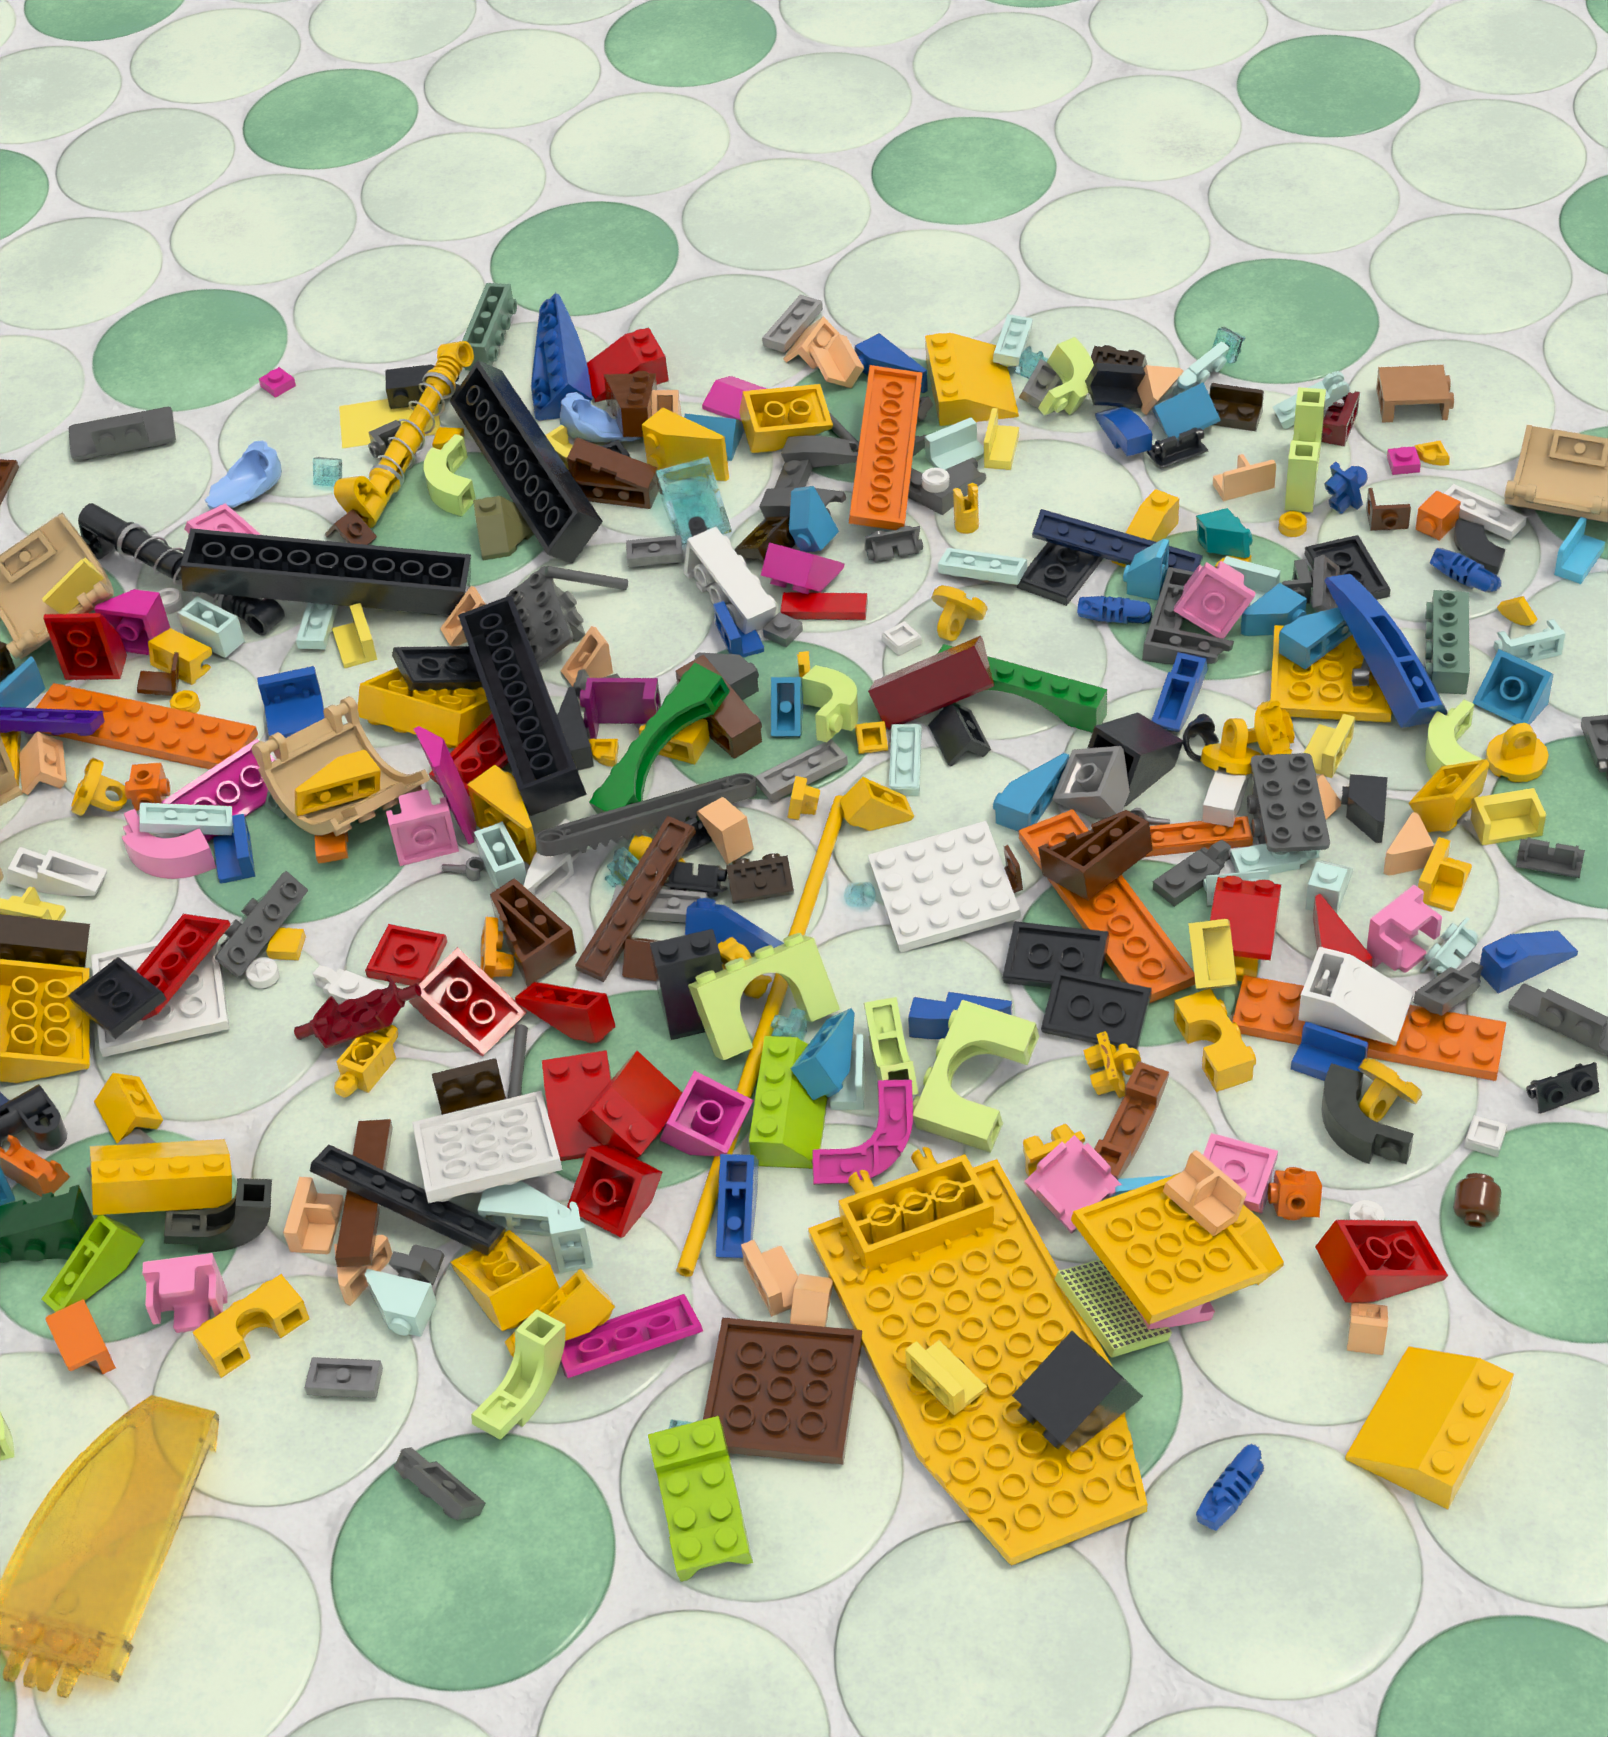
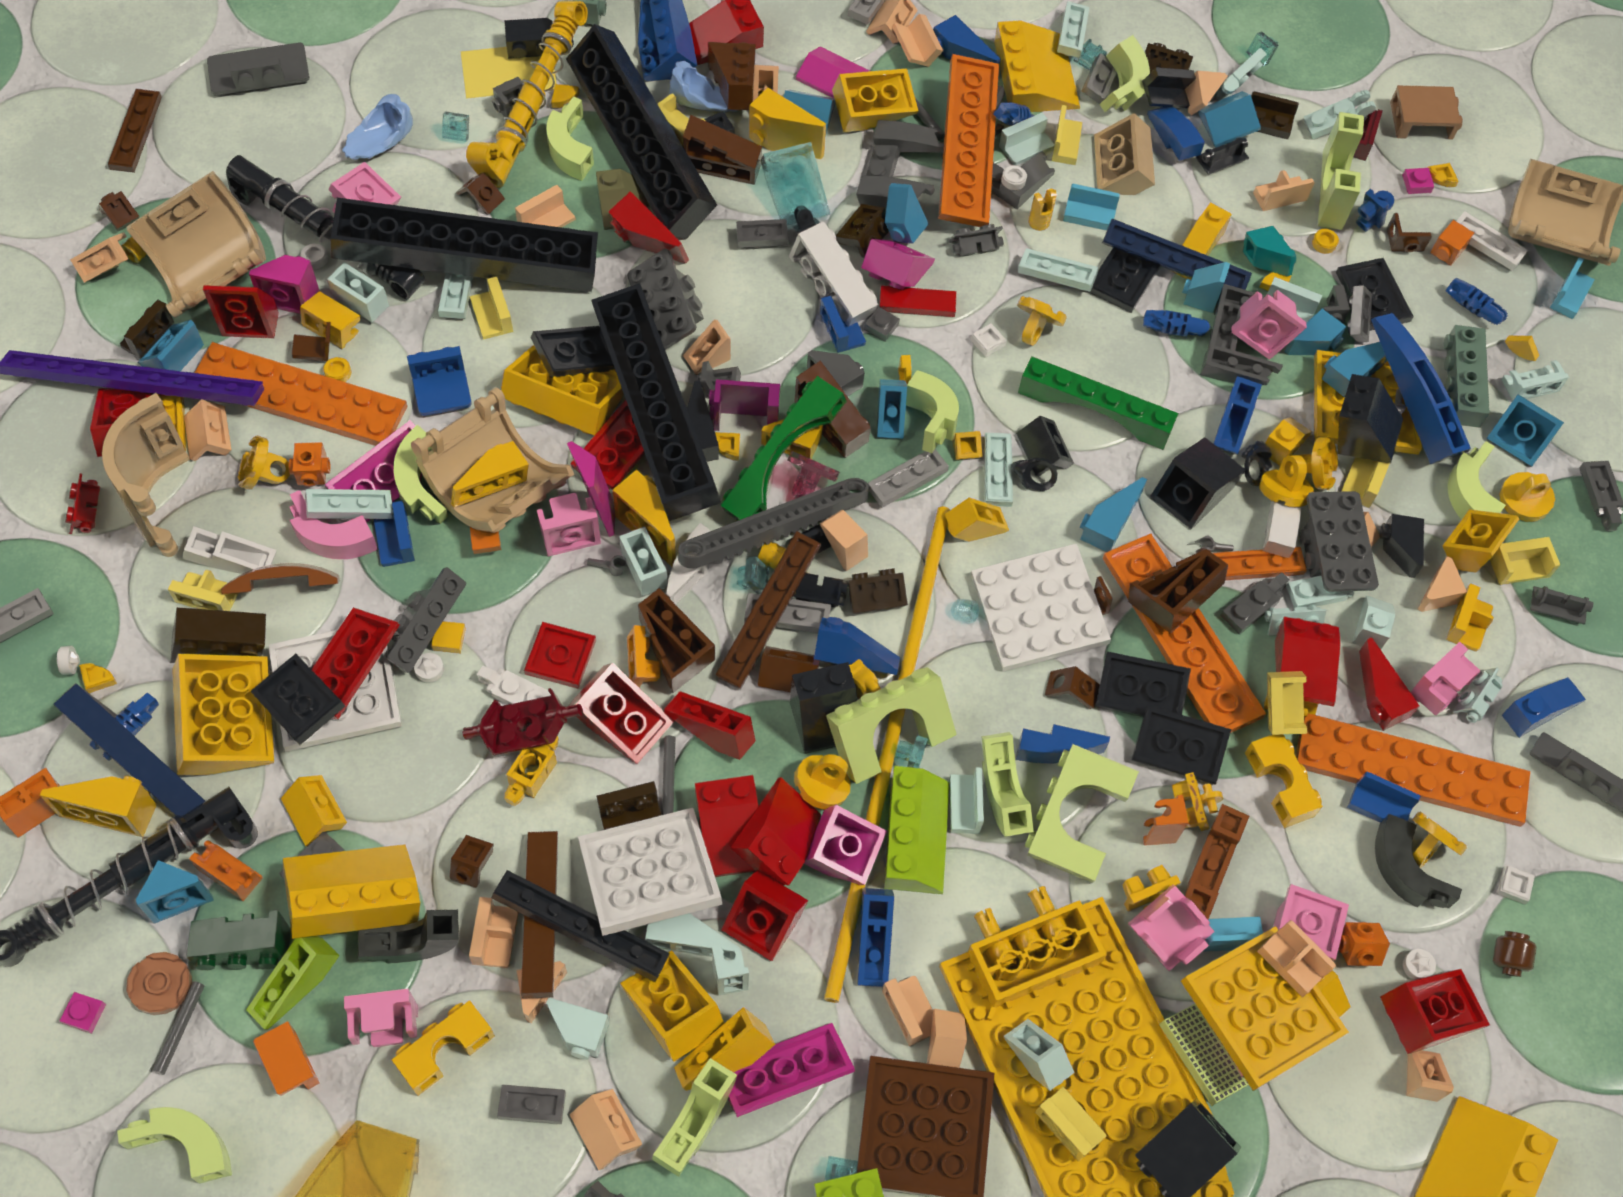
camera: 10 degrees left, 15 degrees up
light yellow panel [42,558,104,614] -> none
dark pink plate [259,367,296,398] -> none
dark grey bracket [389,1244,445,1285] -> none
light nougat slope [440,586,486,646] -> none
dark grey bar [545,566,628,590] -> none
yellow tile [787,776,820,820] -> none
dark azure slope [791,1008,855,1100] -> none
dark pink plate [812,1080,913,1185] -> none
dark red slope [868,636,994,730] -> none
light grey slope [1052,746,1130,819] -> none
white slope [1298,947,1413,1046] -> none
dark grey hinge [1413,962,1483,1016] -> none
black tile [1454,519,1506,575] -> none
black hinge [1526,1062,1599,1114] -> none
none -> dark orange slope [221,563,340,594]
none -> yellowish green arch [394,425,448,524]
none -> reddish brown bracket [450,835,494,888]
none -> light nougat panel [515,185,576,227]
none -> light nougat panel [569,1089,642,1170]
none -> red slope [608,191,689,264]
none -> clear pink tile [787,451,840,498]
none -> yellow tile [794,754,851,810]
none -> blue hinge [993,102,1035,125]
none -> light aqua slope [1004,1019,1074,1091]
none -> black piece [1011,457,1058,491]
none -> reddish brown bracket [1045,666,1100,709]
none -> medium azure panel [1063,184,1120,230]
none -> tan slope [1094,113,1155,195]
none -> orange hinge [1143,795,1188,846]
none -> yellow slope [1265,417,1312,466]
none -> black slope [1337,374,1403,463]

